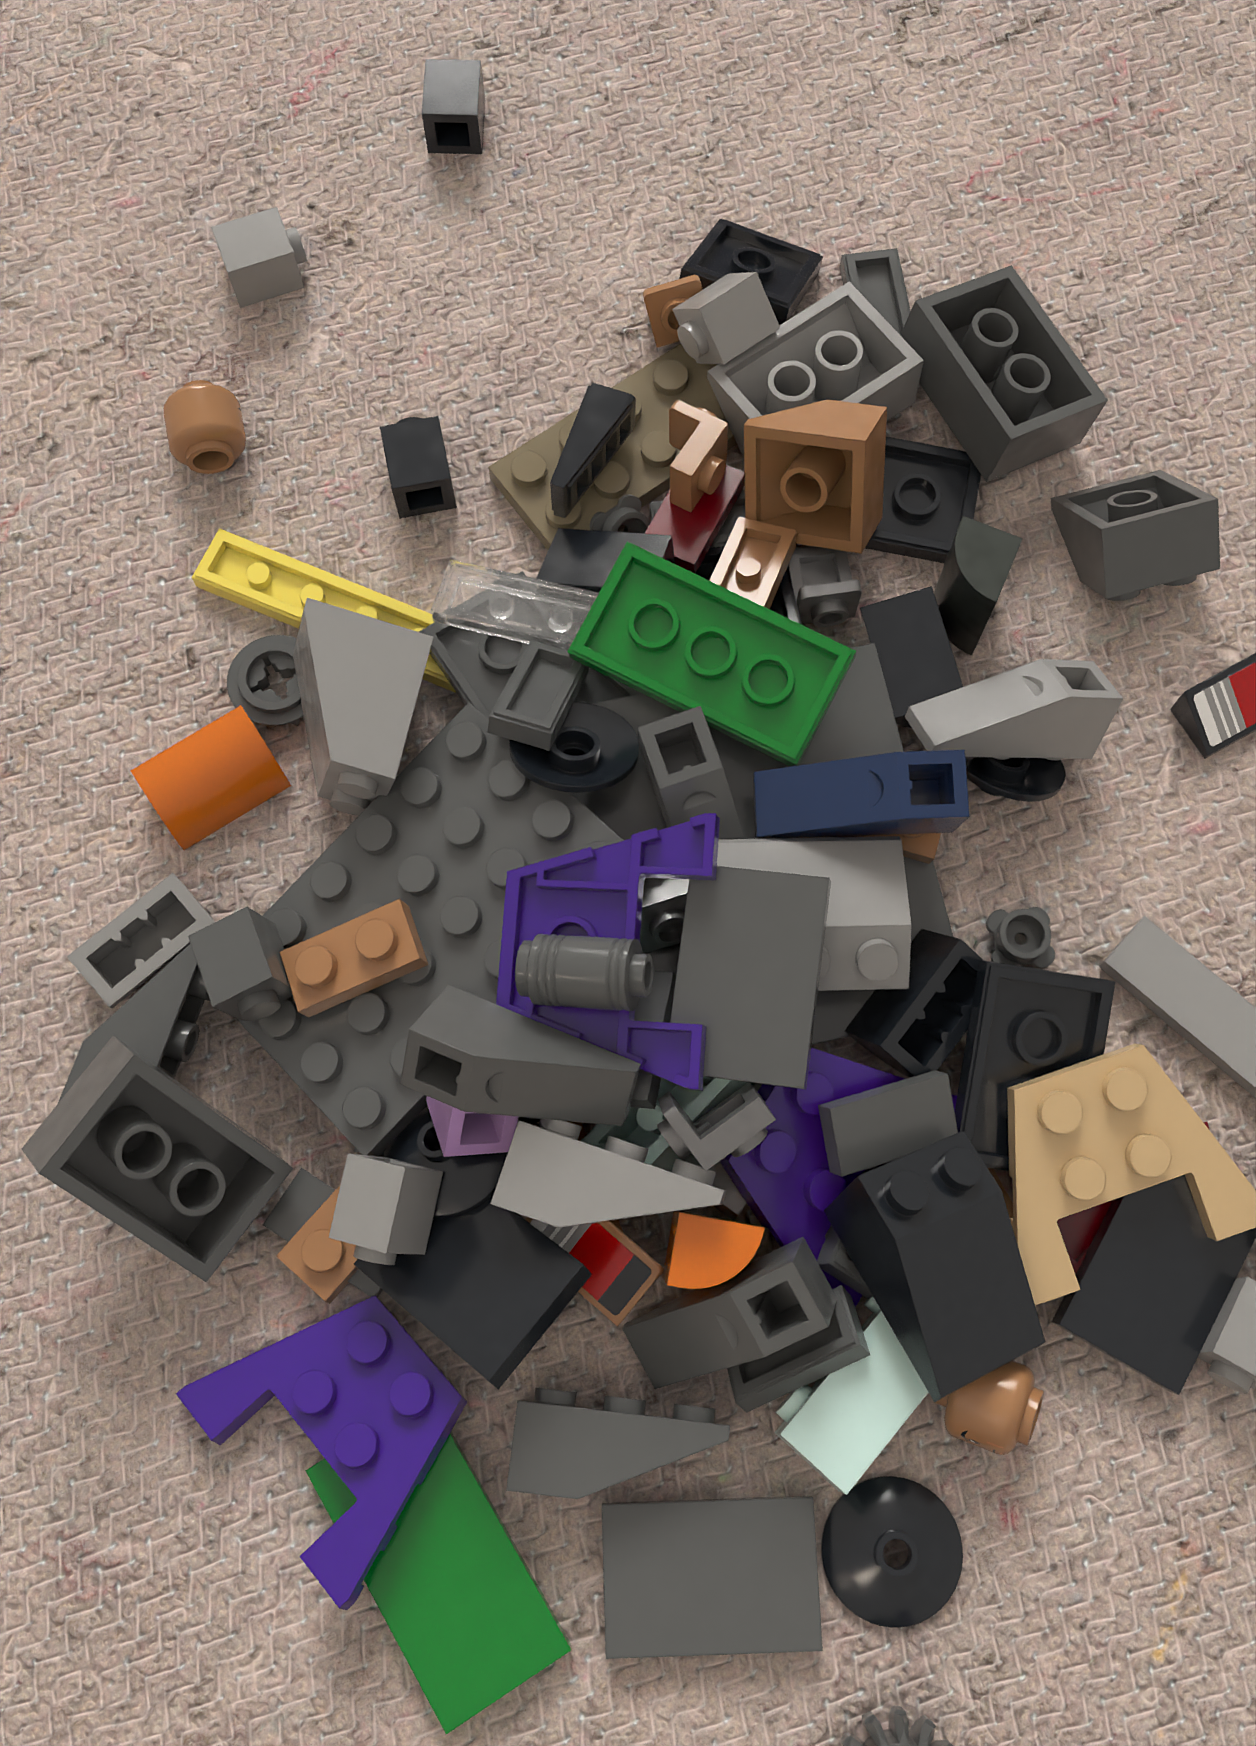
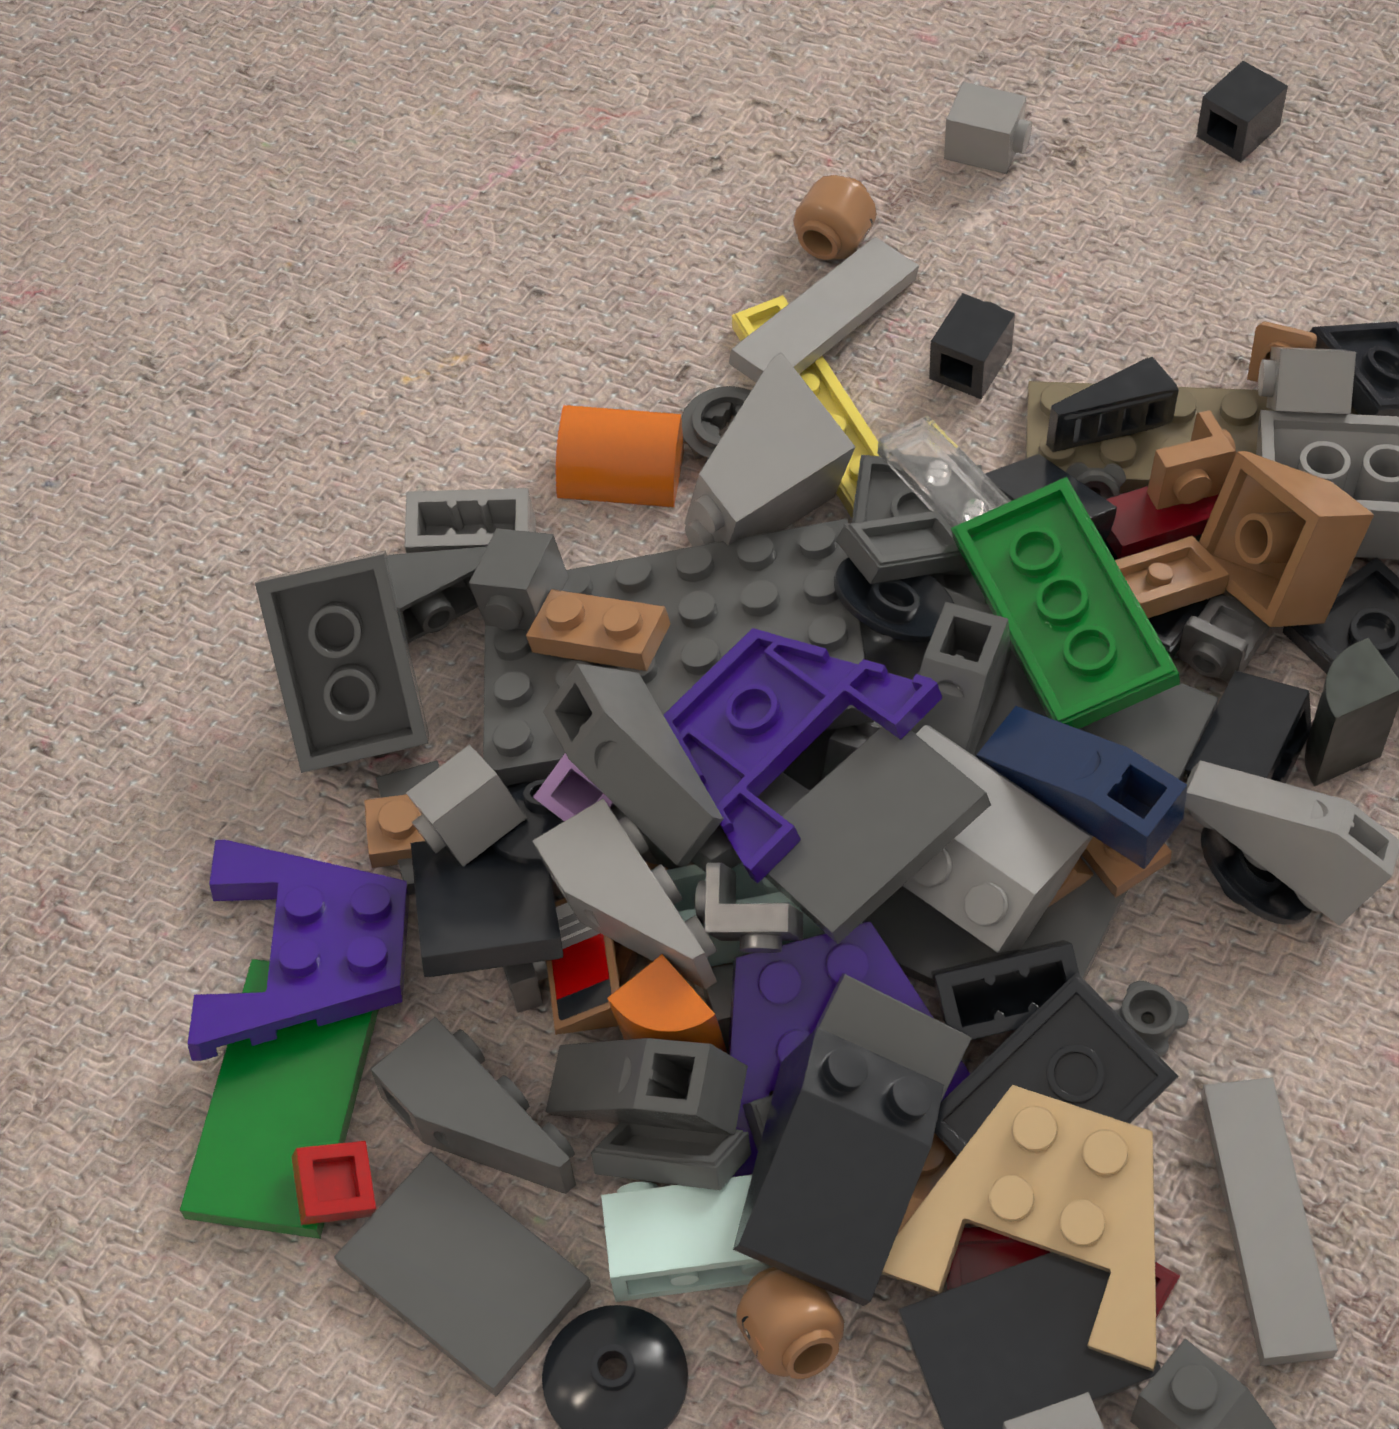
camera: 45 degrees right, 15 degrees down
dark grey head [515,934,654,1011] -> none
none -> red tile [292,1141,376,1225]
none -> light grey tile [729,237,919,382]

